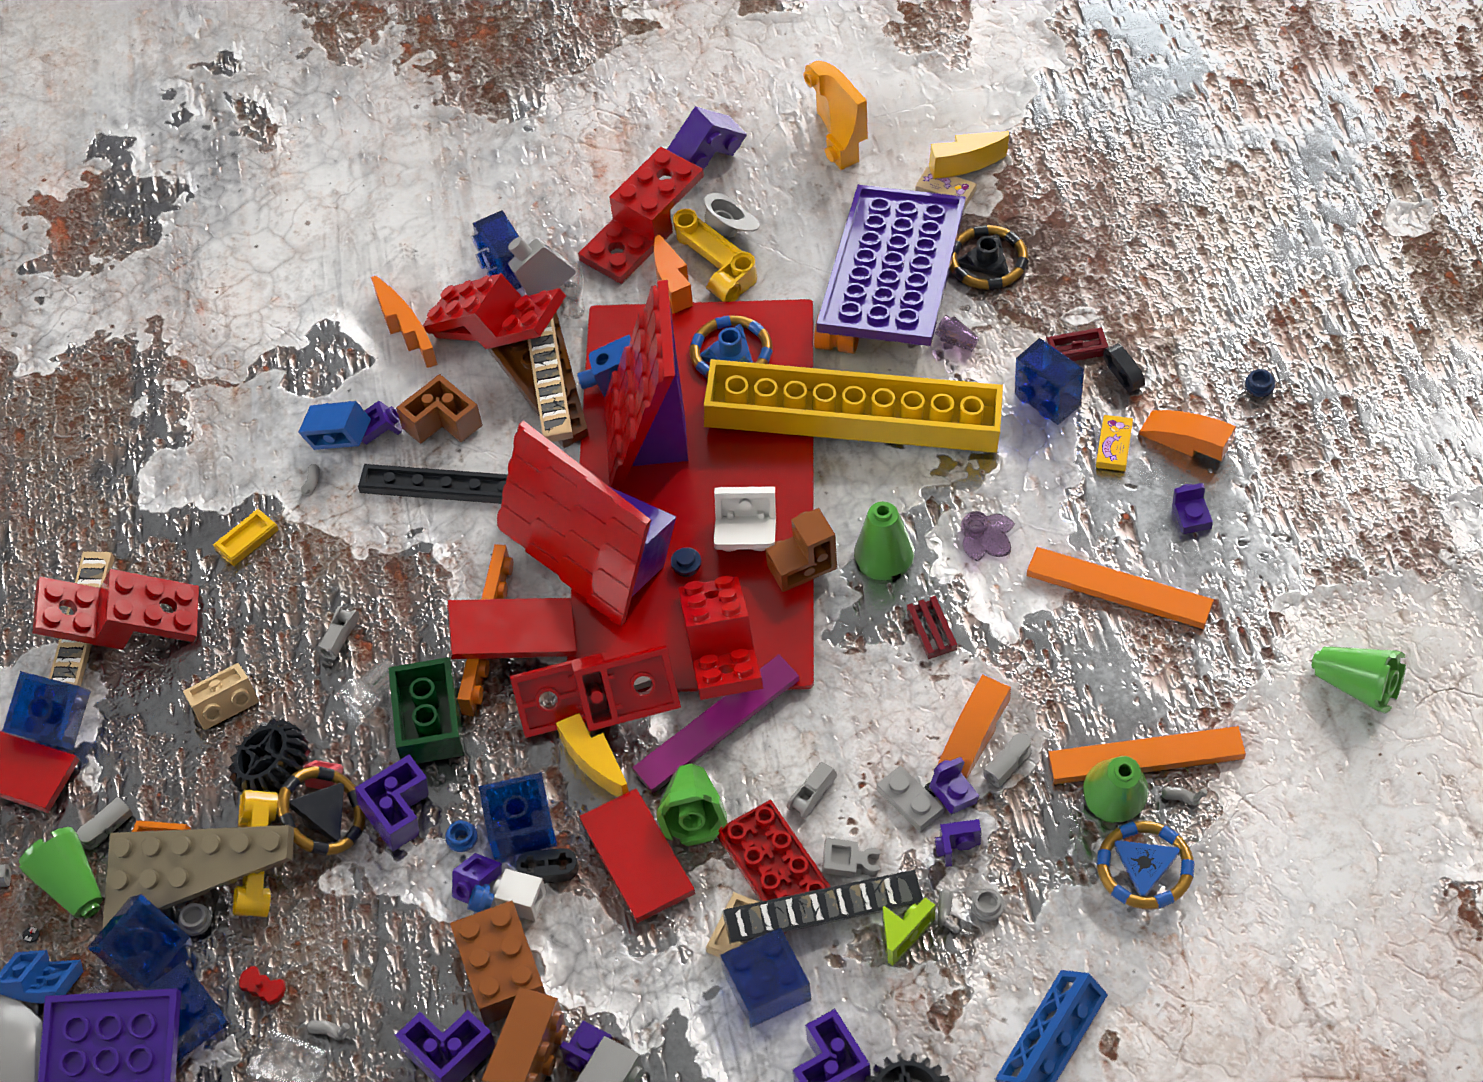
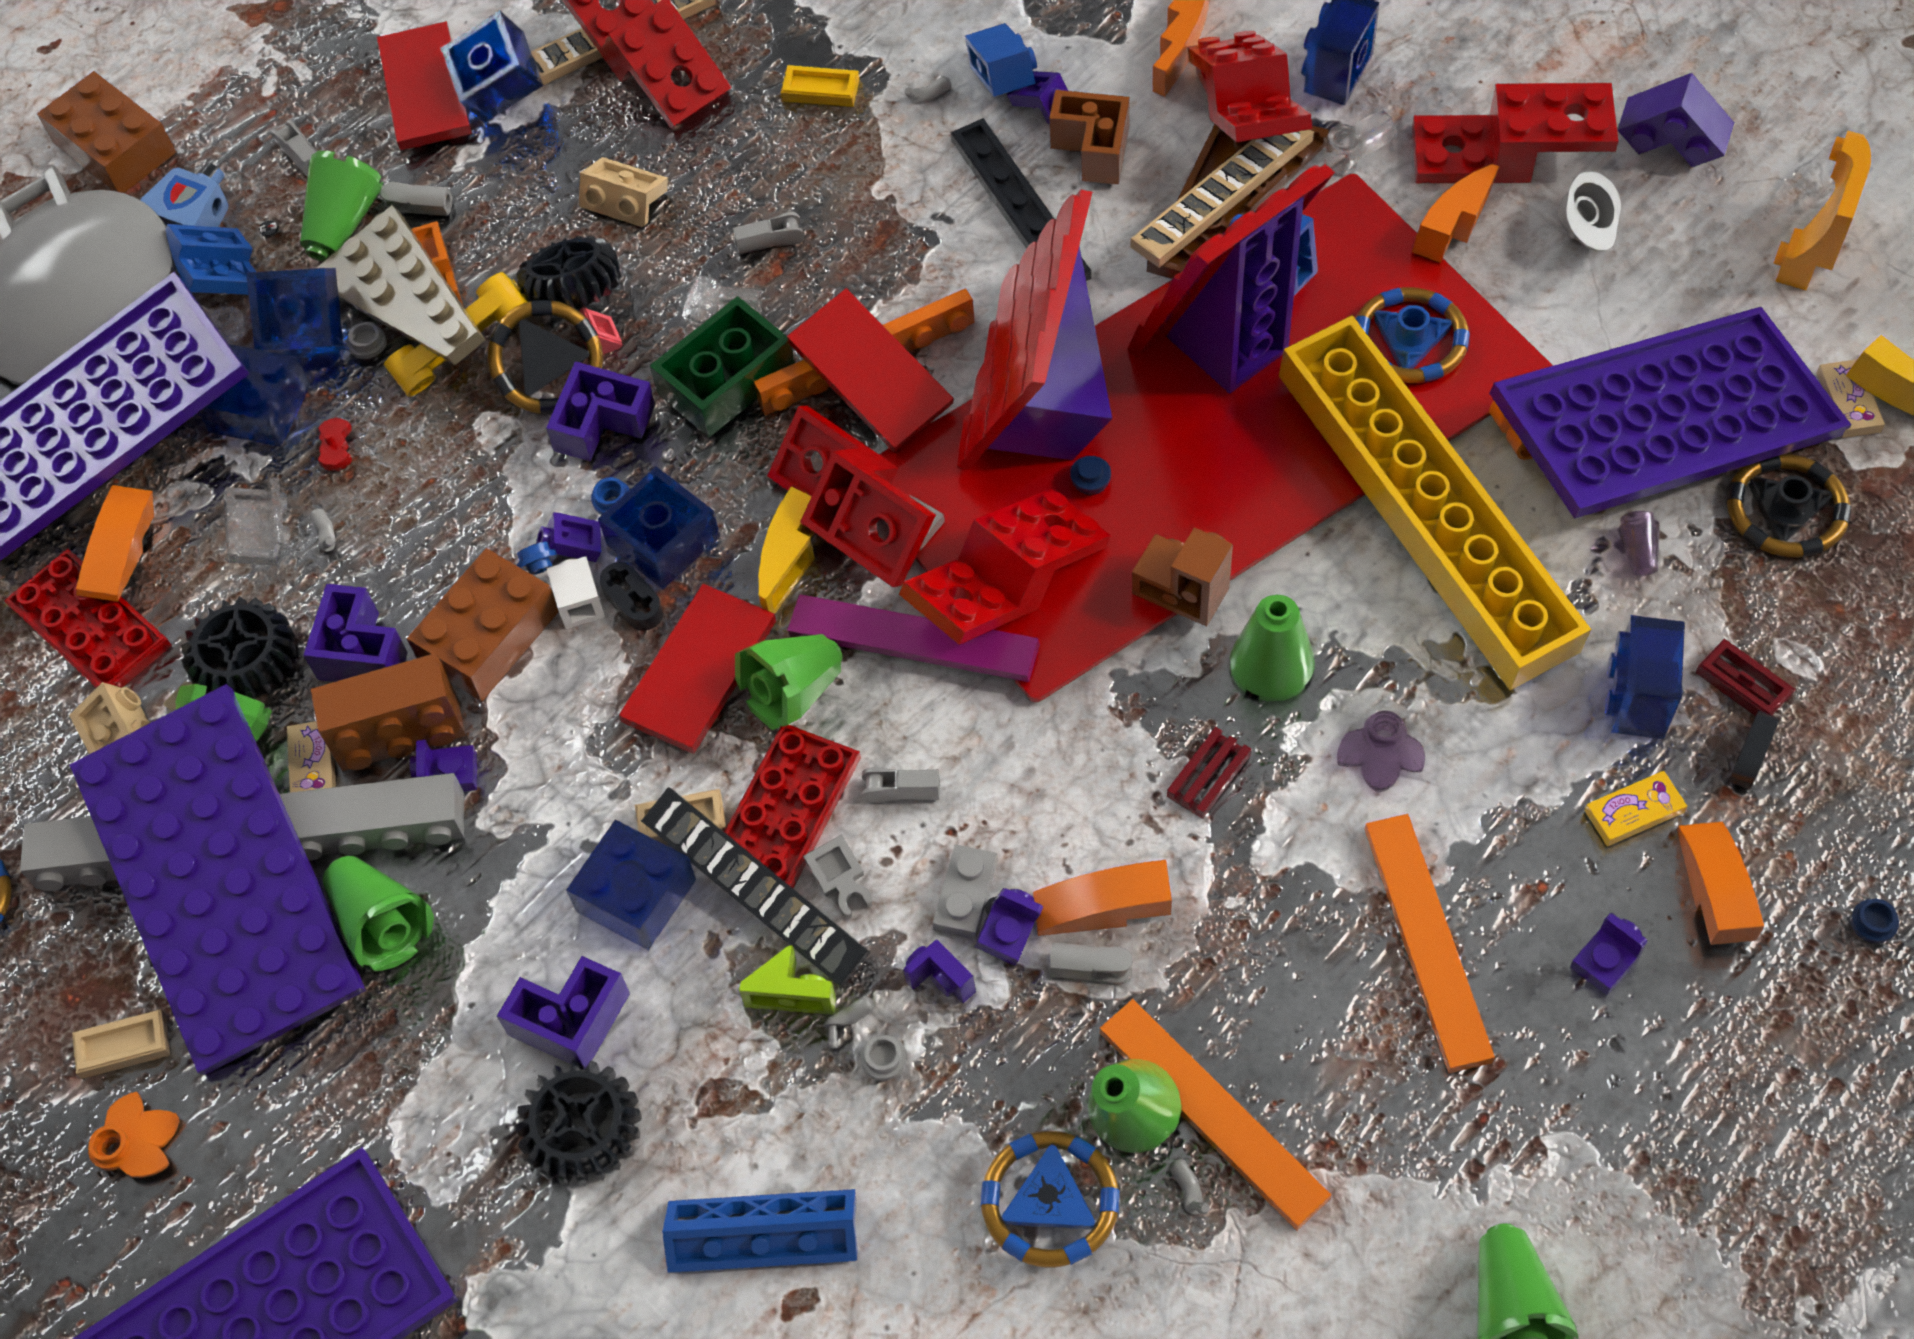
camera: 55 degrees right, 5 degrees up
light grey torso [508,237,577,296] -> none
yellow piece [673,208,758,302] -> none
white bracket [714,487,776,552] -> none

